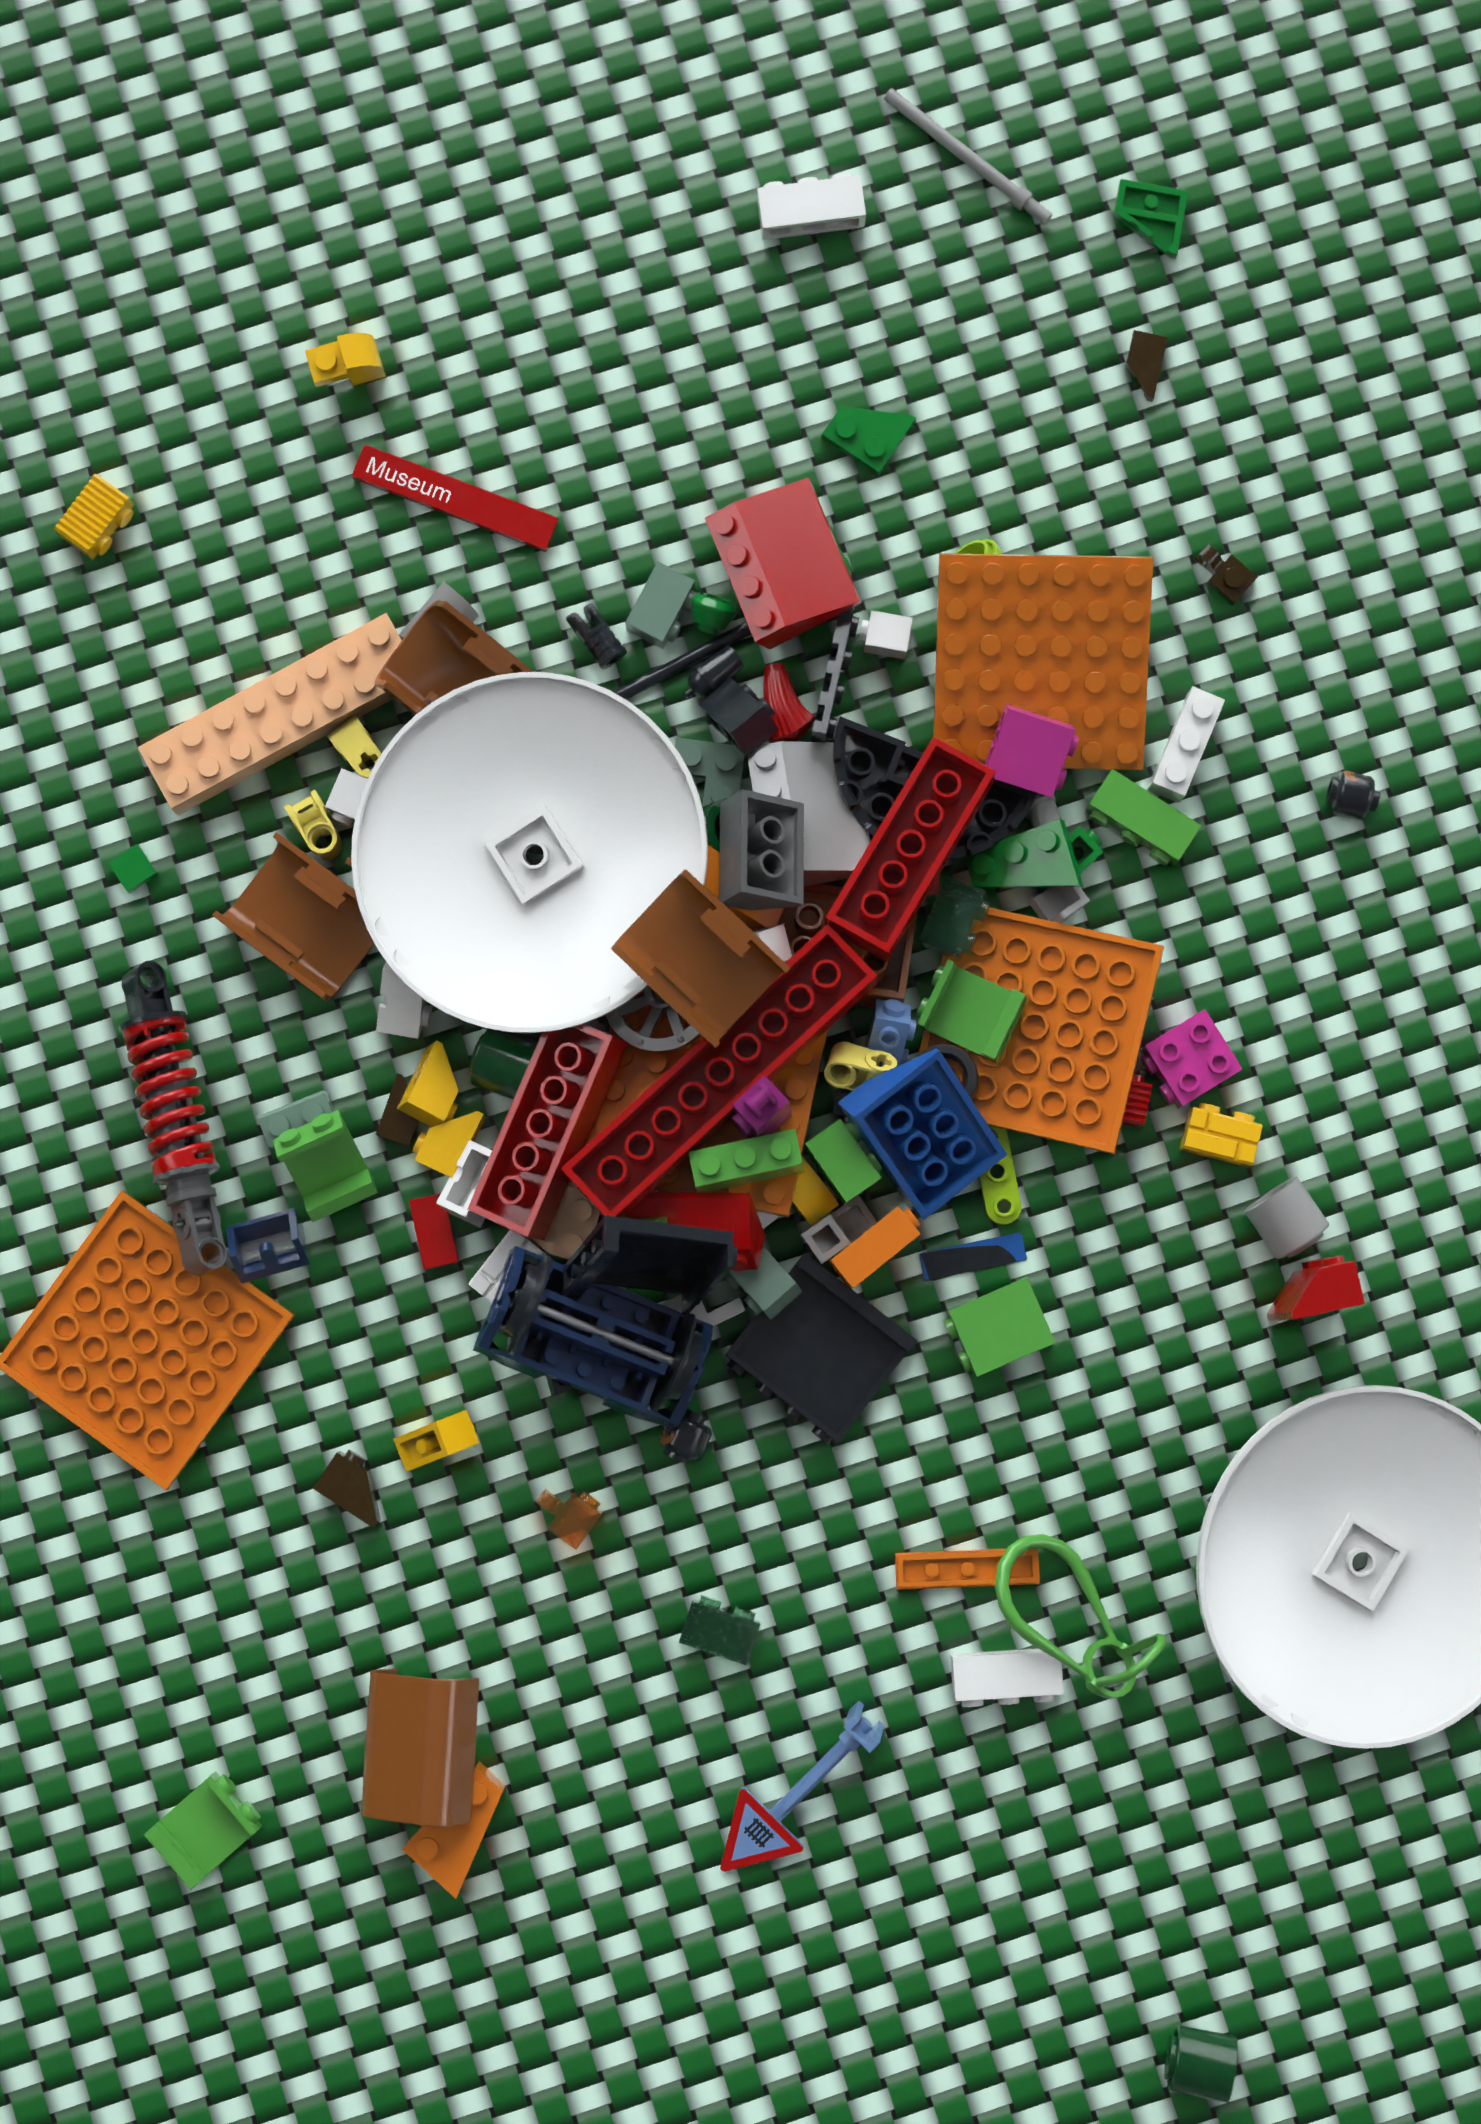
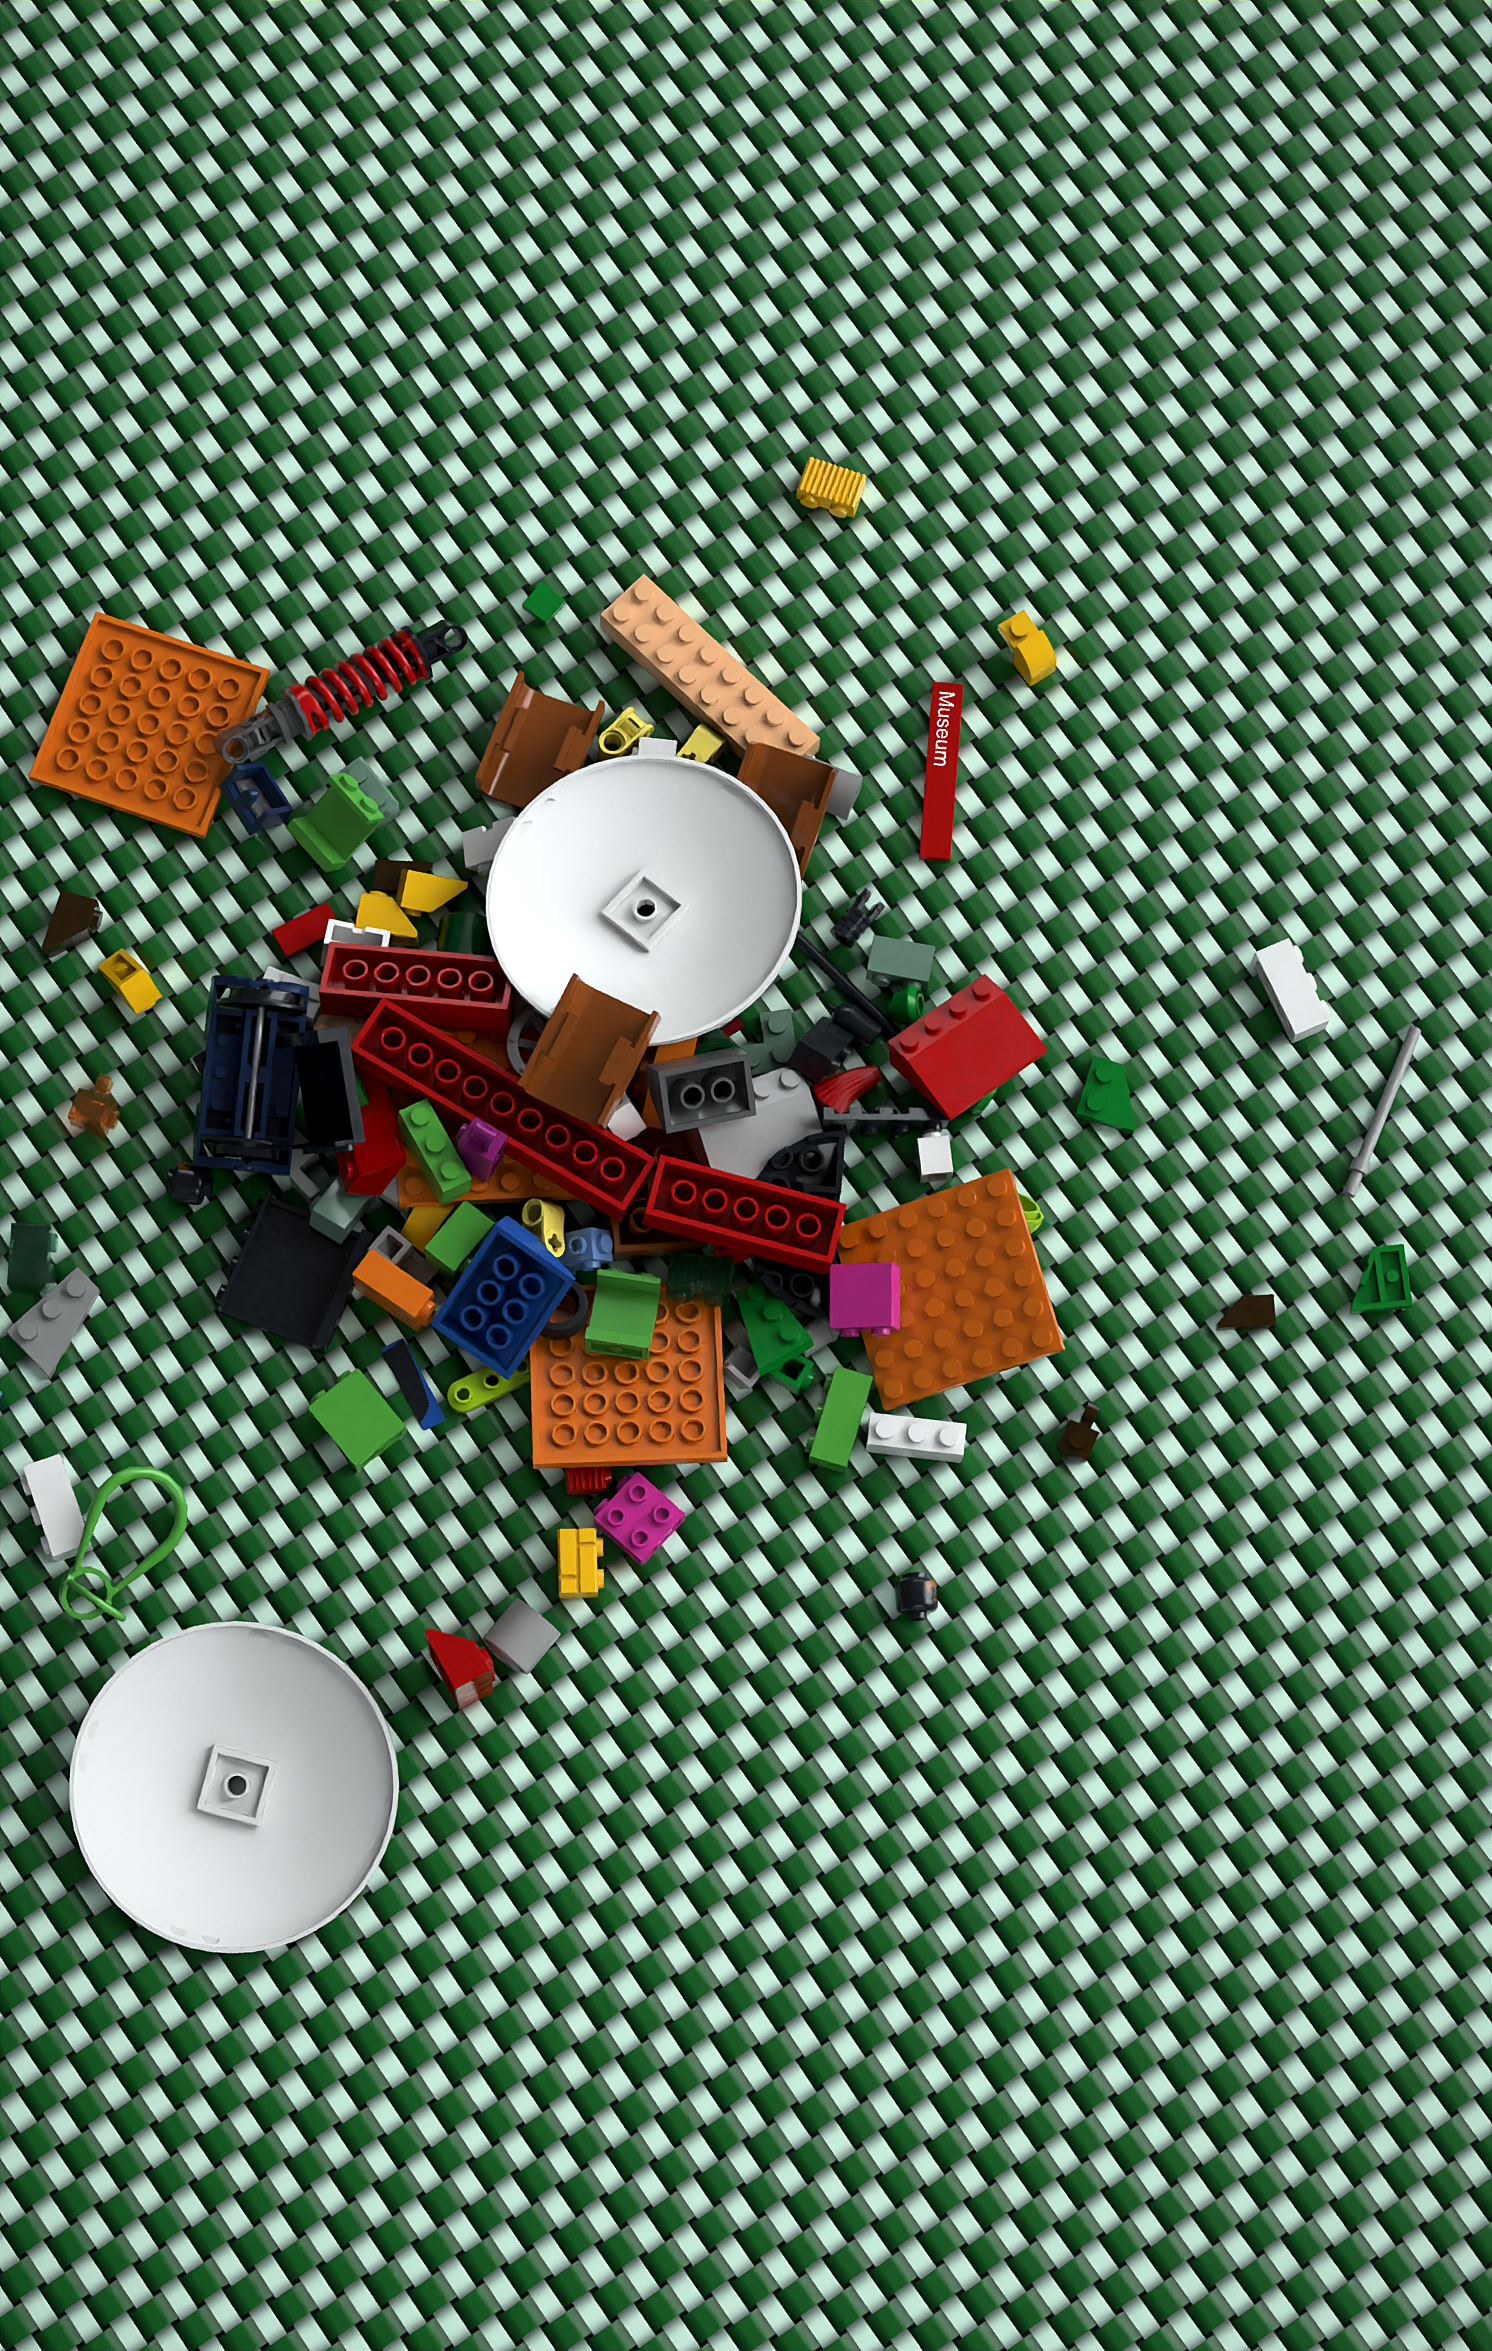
camera: 70 degrees right, 10 degrees down
orange tile [895,1548,1040,1590] -> none
none -> light grey wing [6,1267,100,1379]

